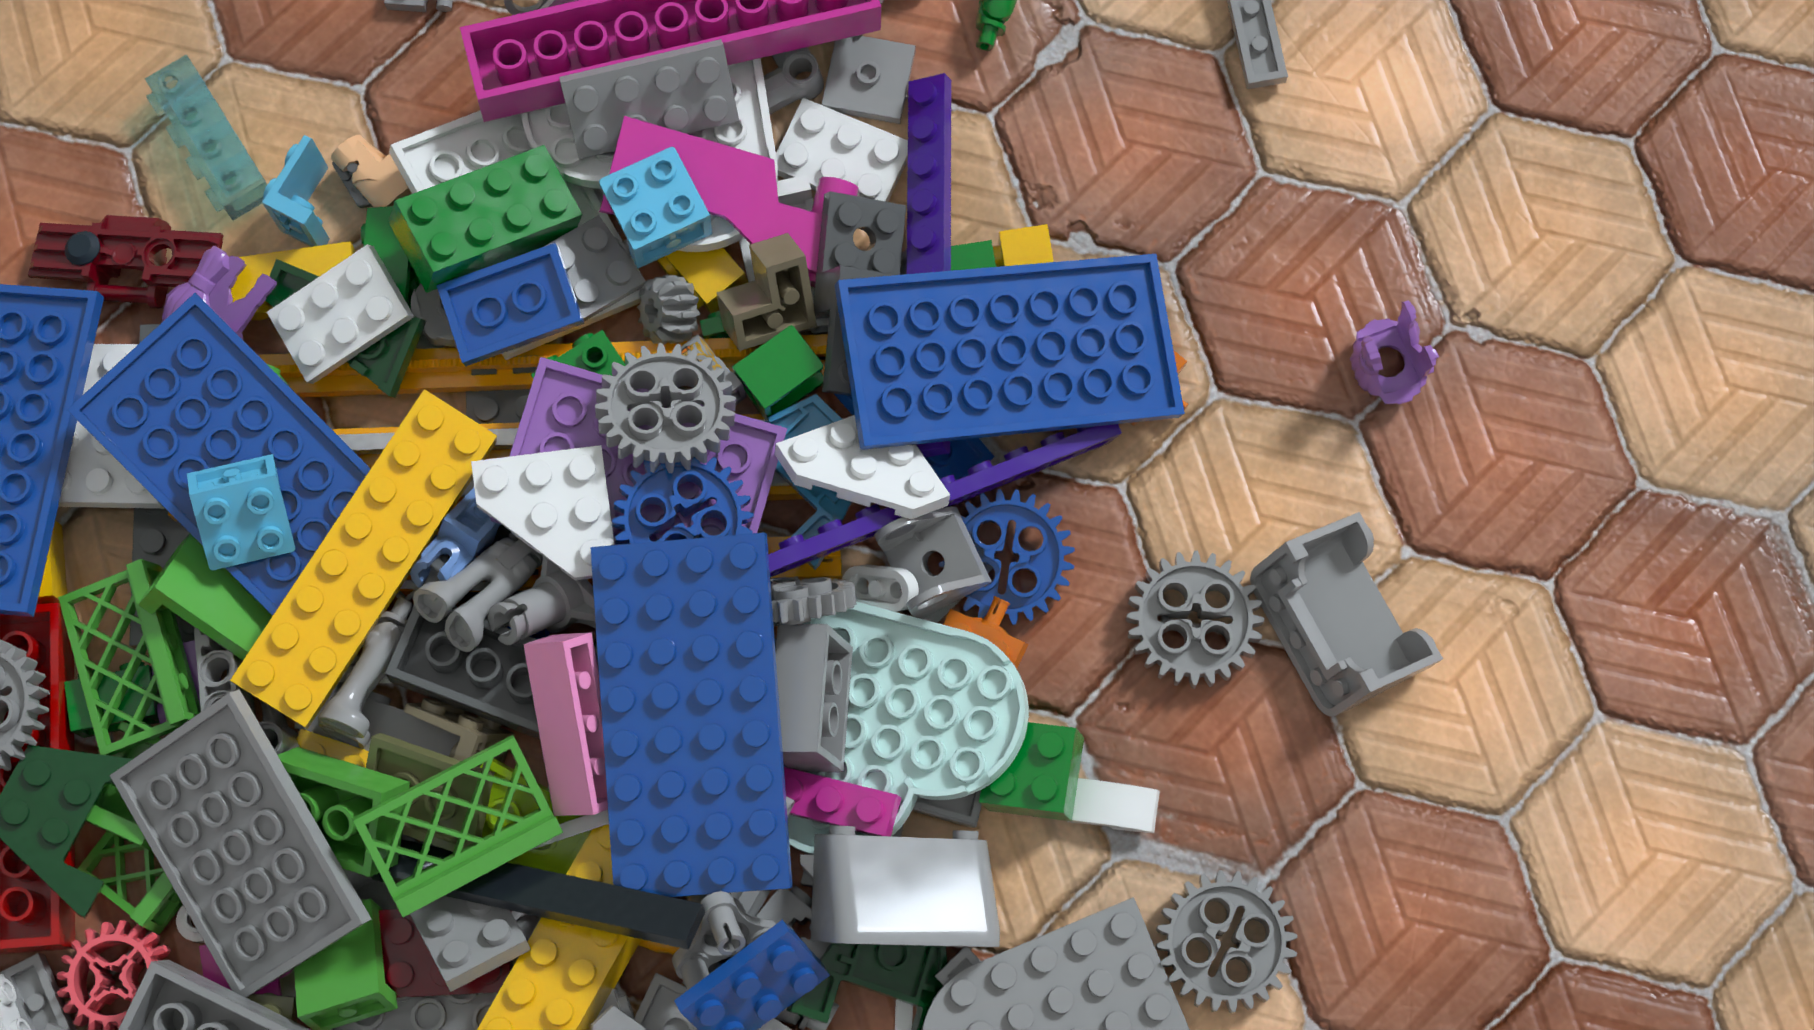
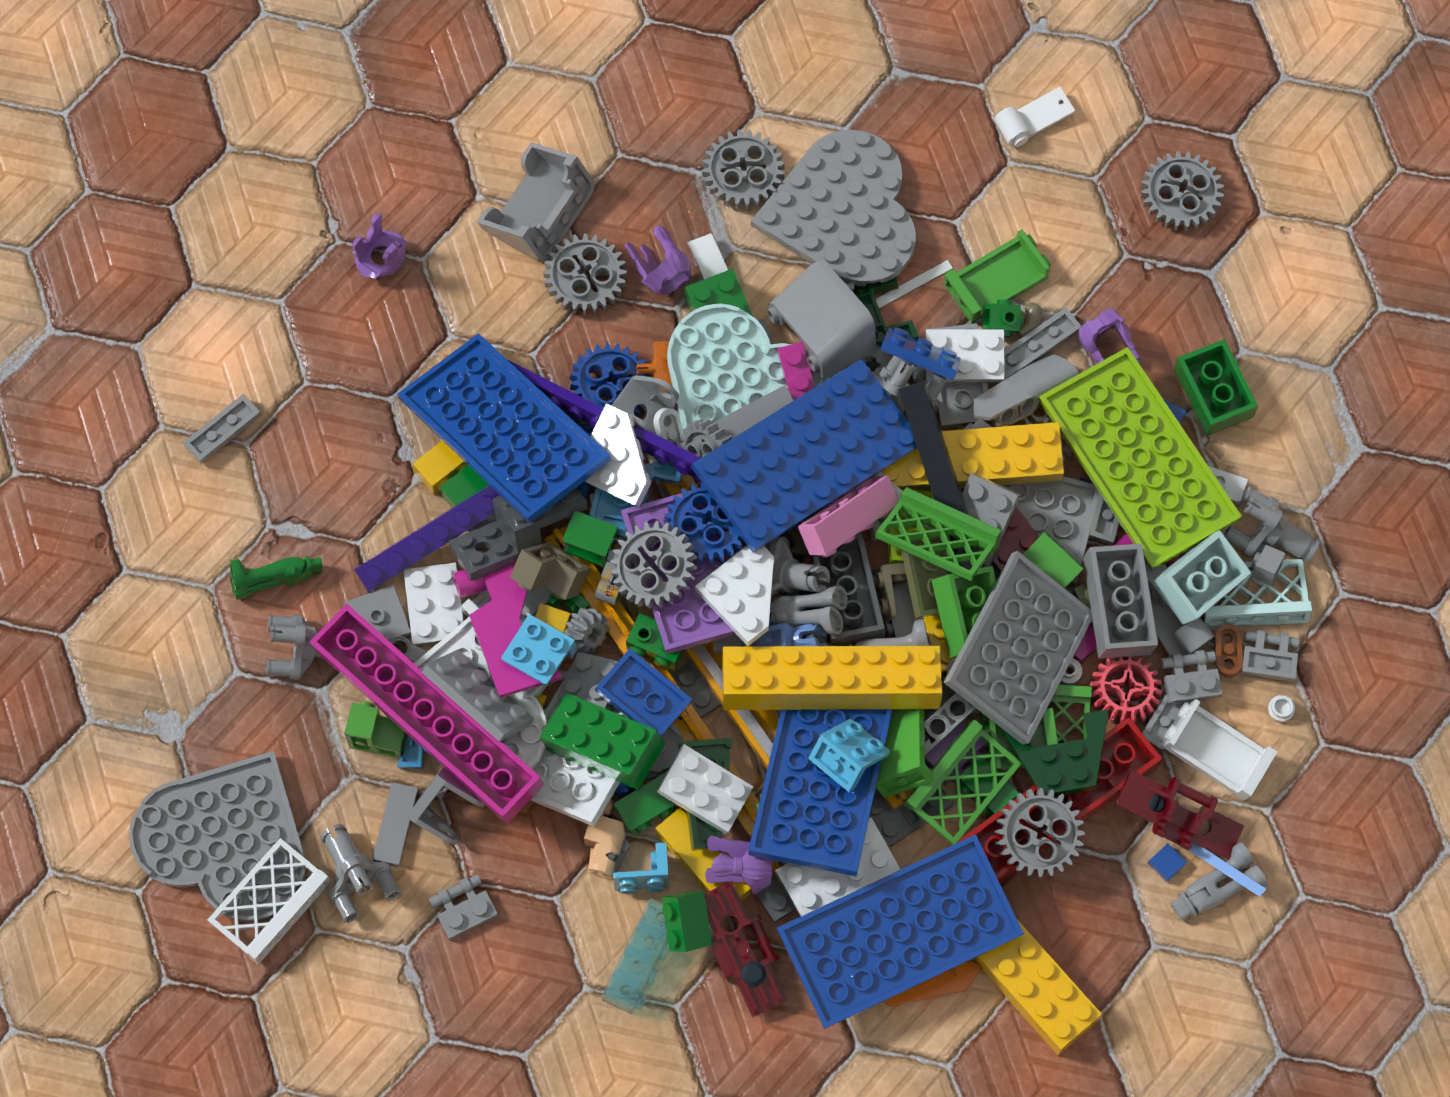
camera: 125 degrees left, 5 degrees down
none -> medium lavender piece [624,226,691,295]
none -> green brick [662,891,712,952]

